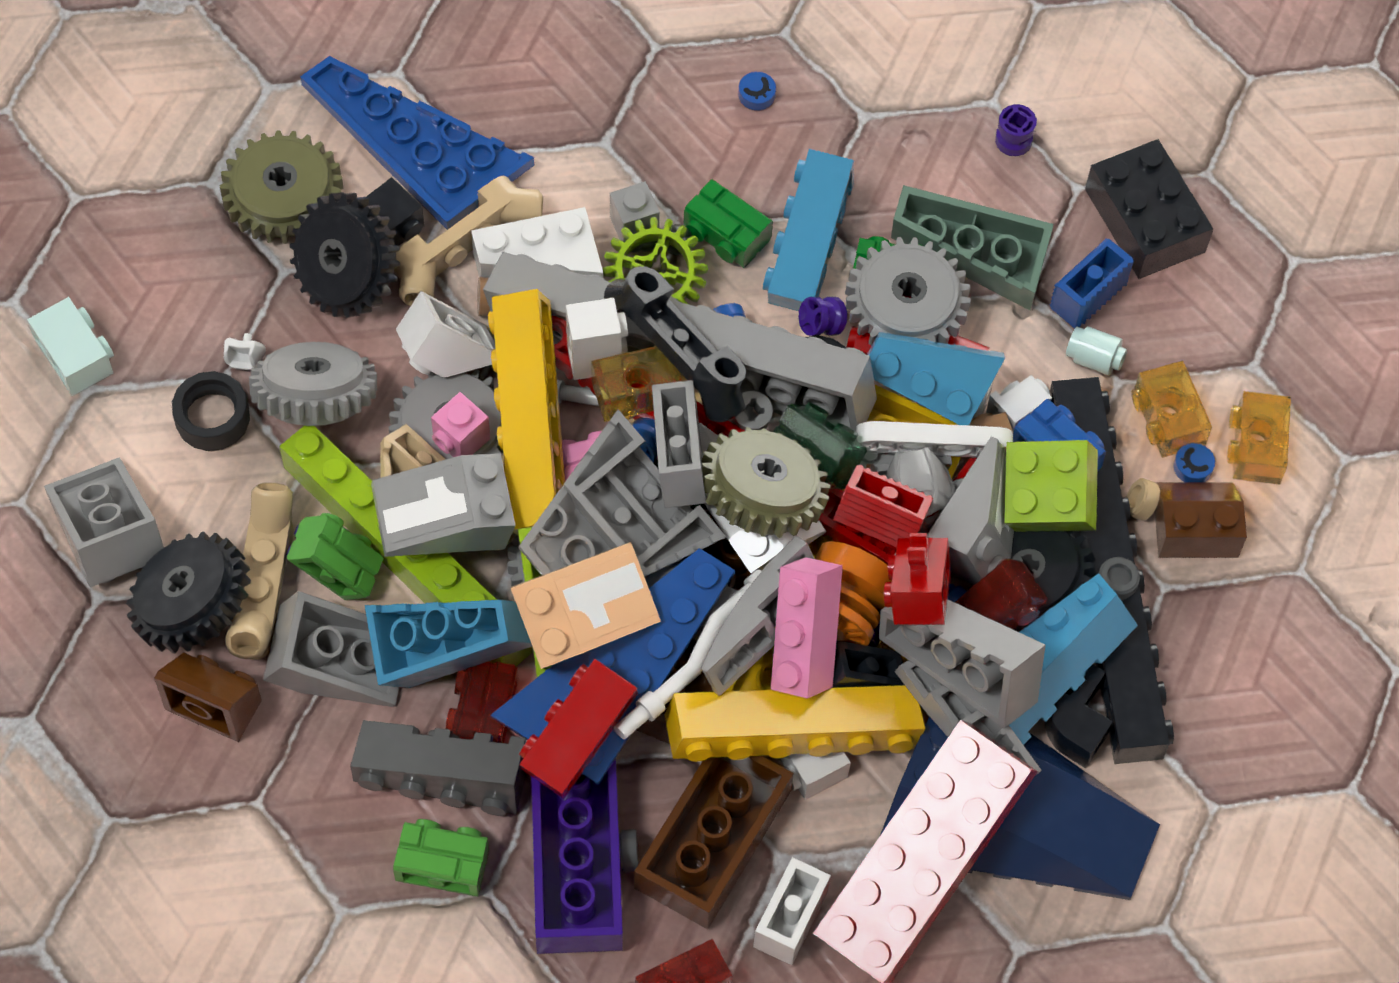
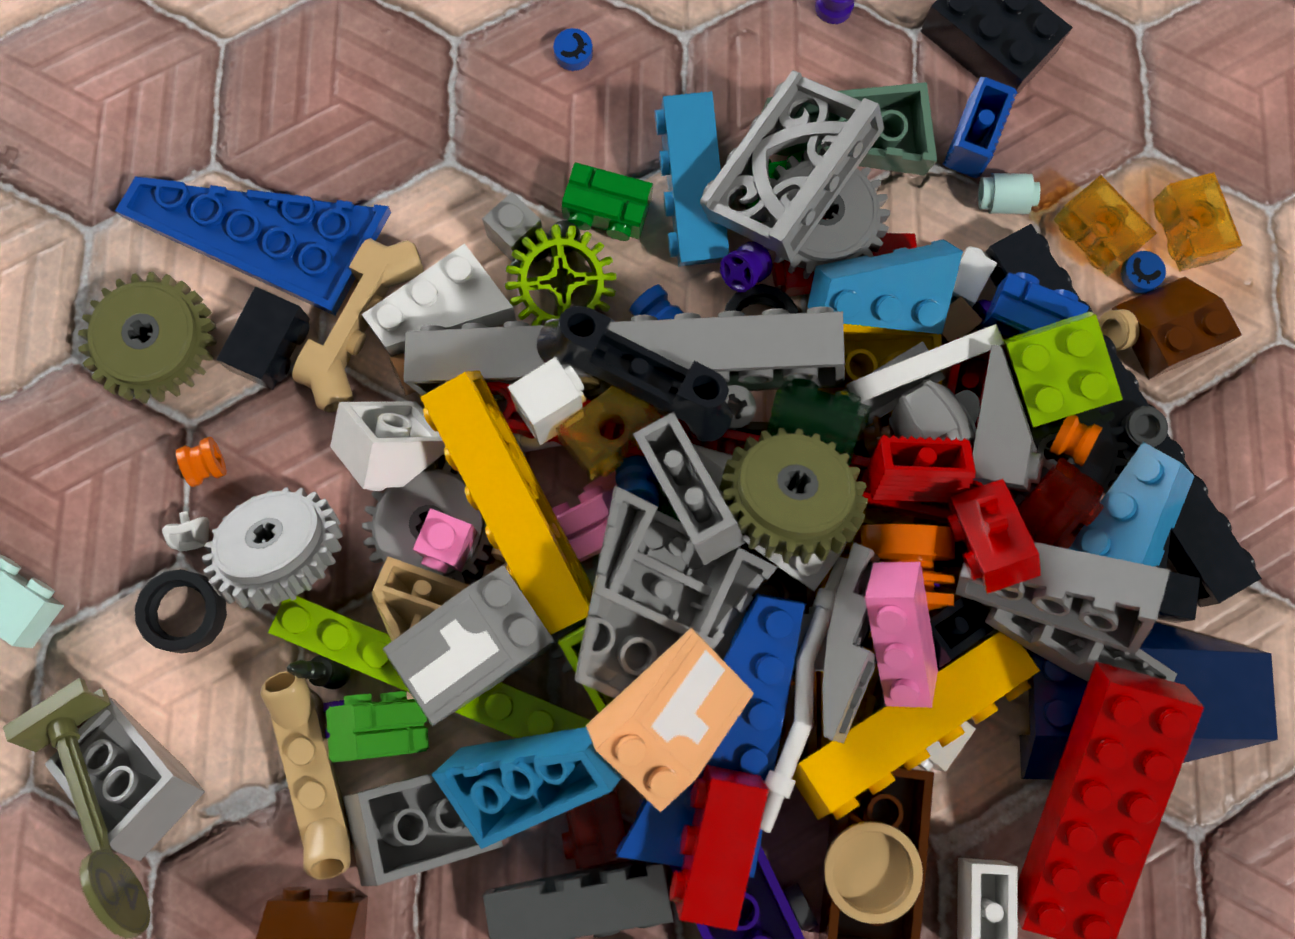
camera: 25 degrees left, 15 degrees up
black gear [126,532,251,654] -> none
black gear [290,192,400,318] -> none
none -> olive piece [3,678,151,939]
none -> orange wheel [176,437,227,487]
none -> pearl dark grey bar [287,655,351,690]
none -> light grey fence [700,70,884,263]
none -> tan piece [823,821,923,924]
none -> orange wheel [1050,415,1103,467]

